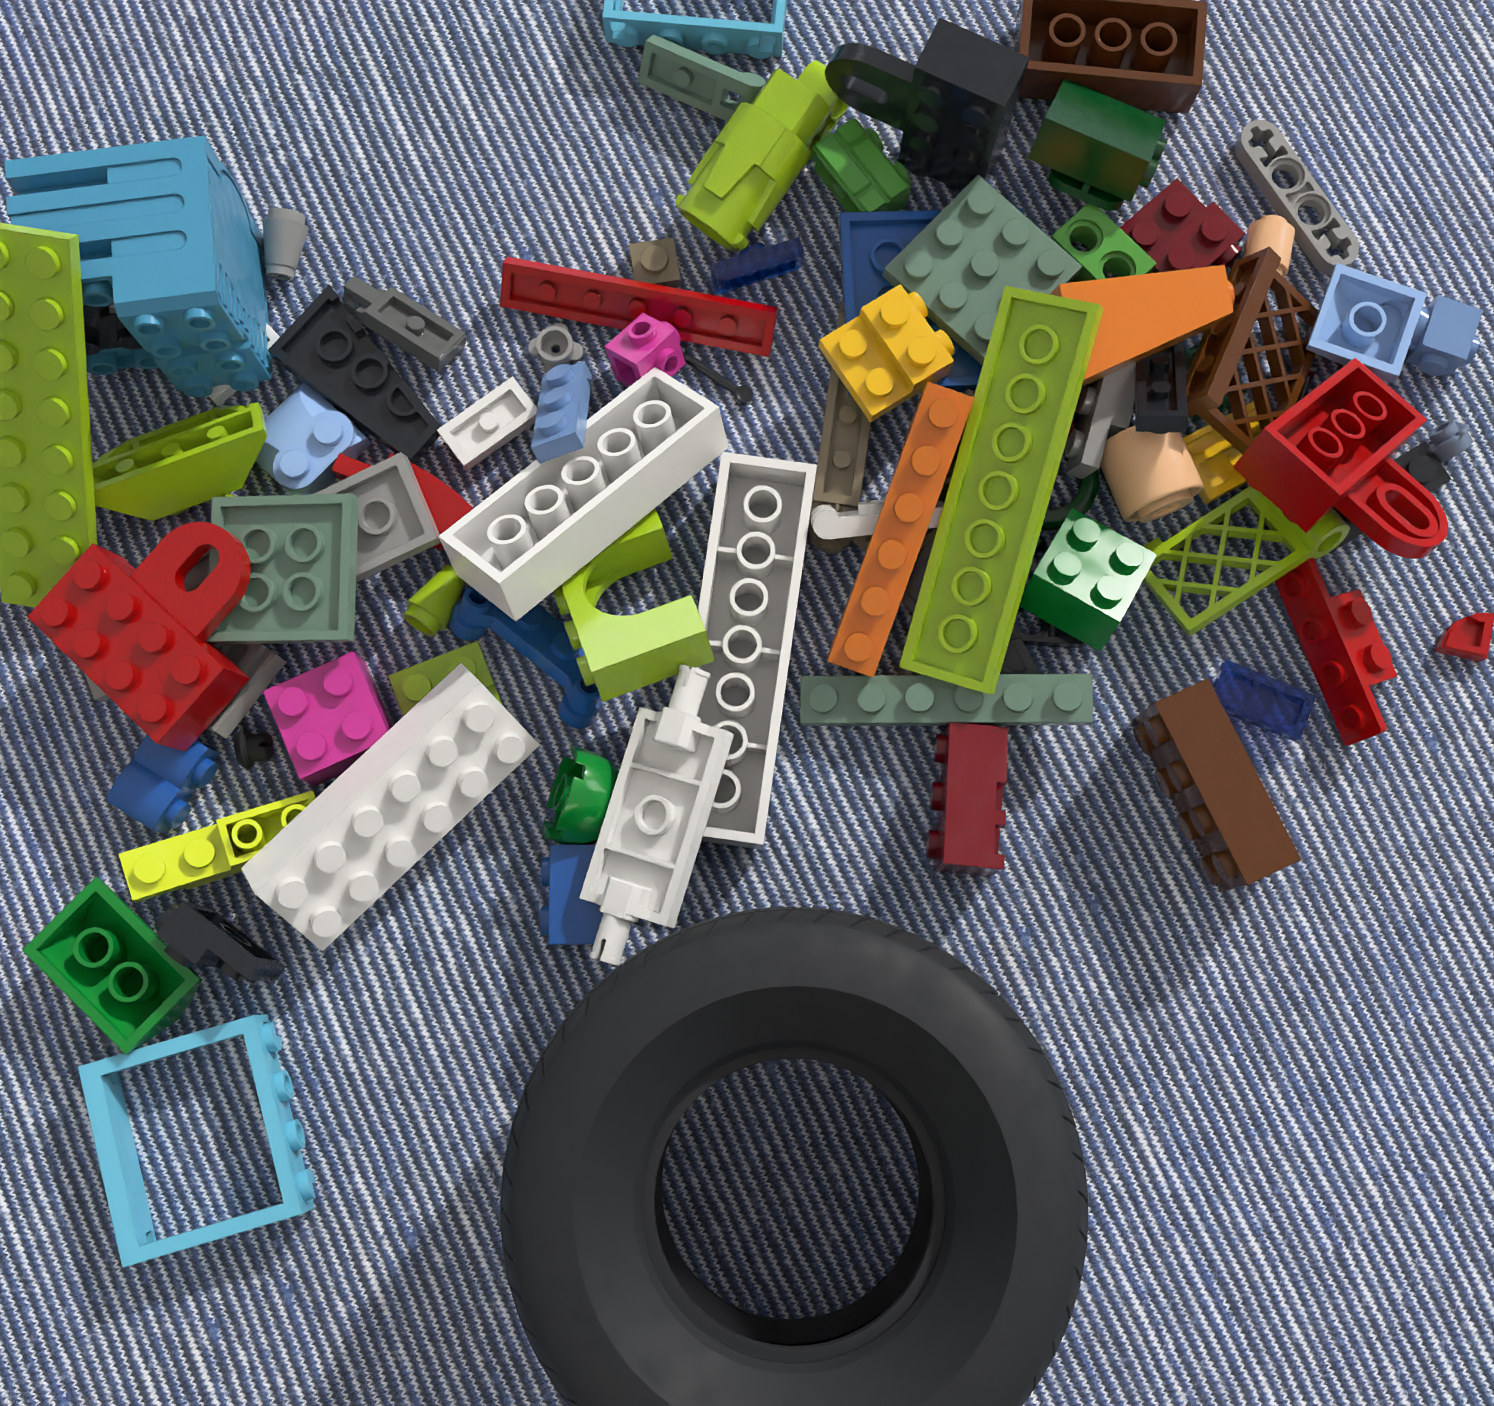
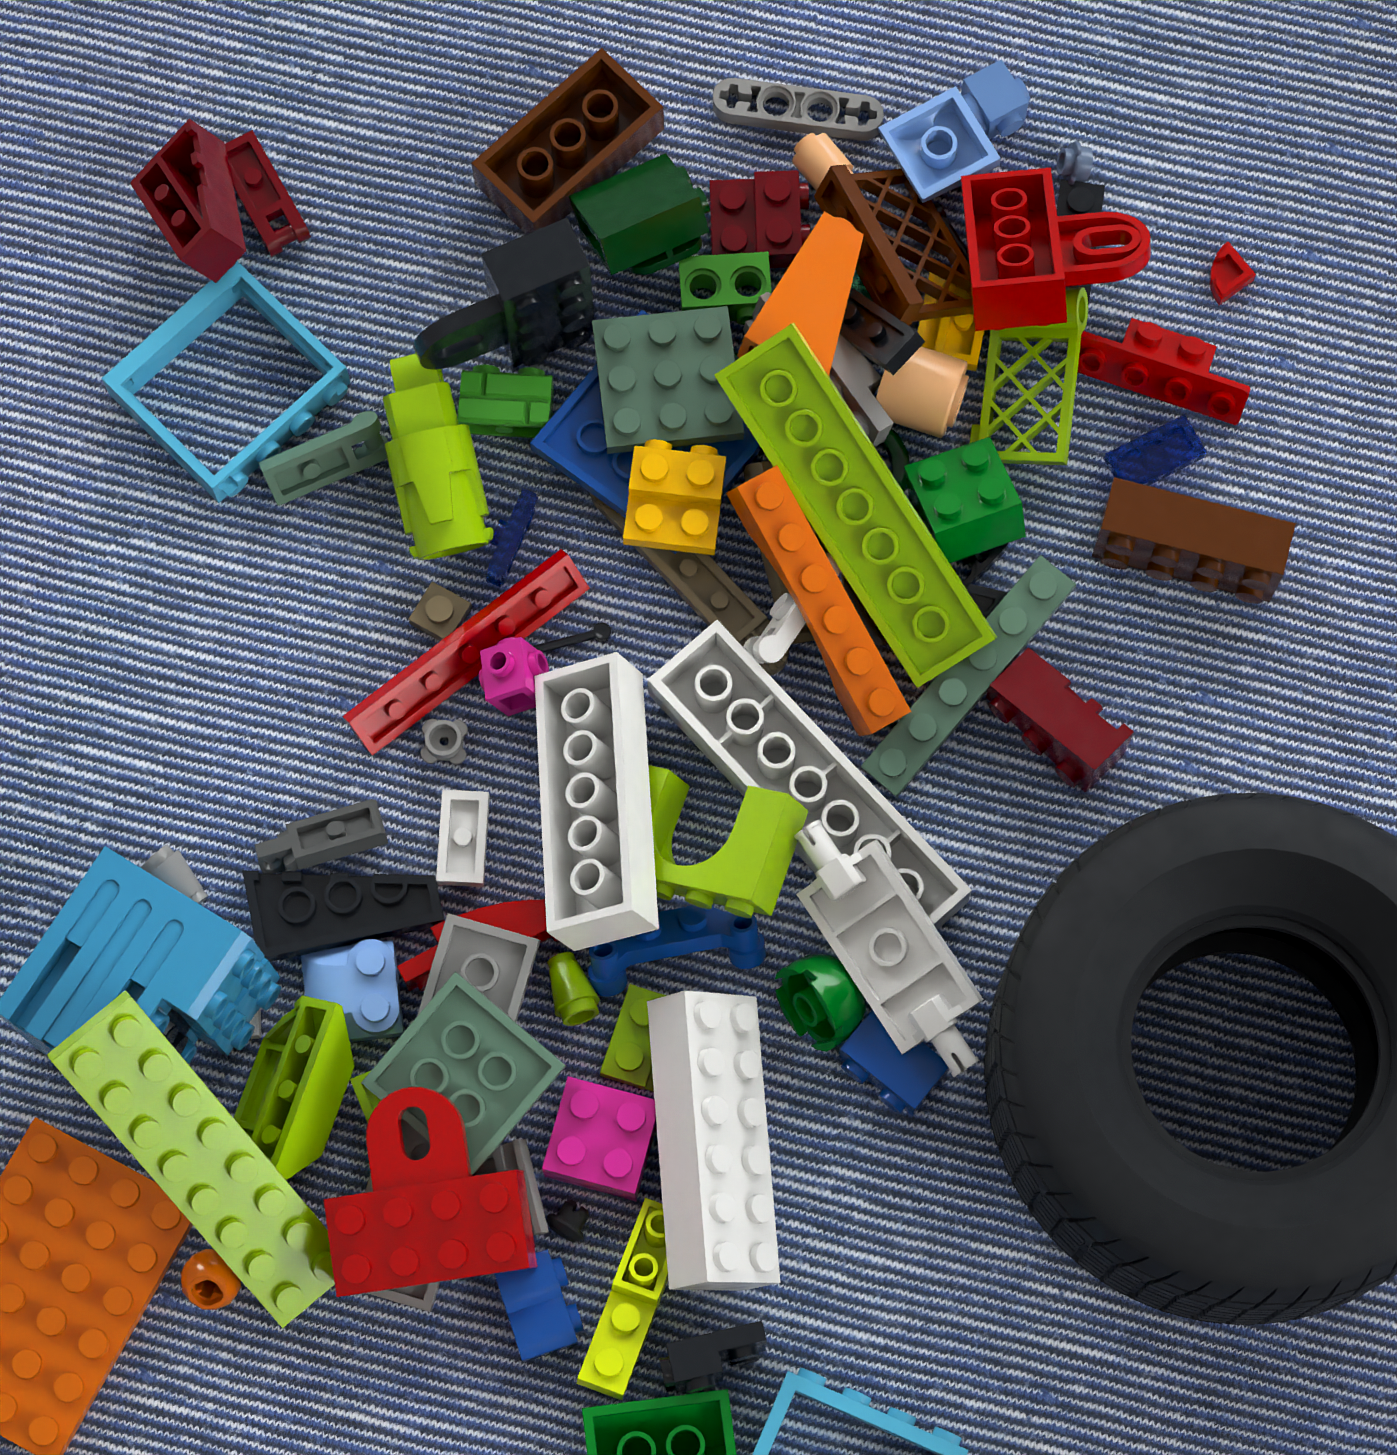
camera: 50 degrees left, 5 degrees down
medium blue plate [531,361,592,464] -> none

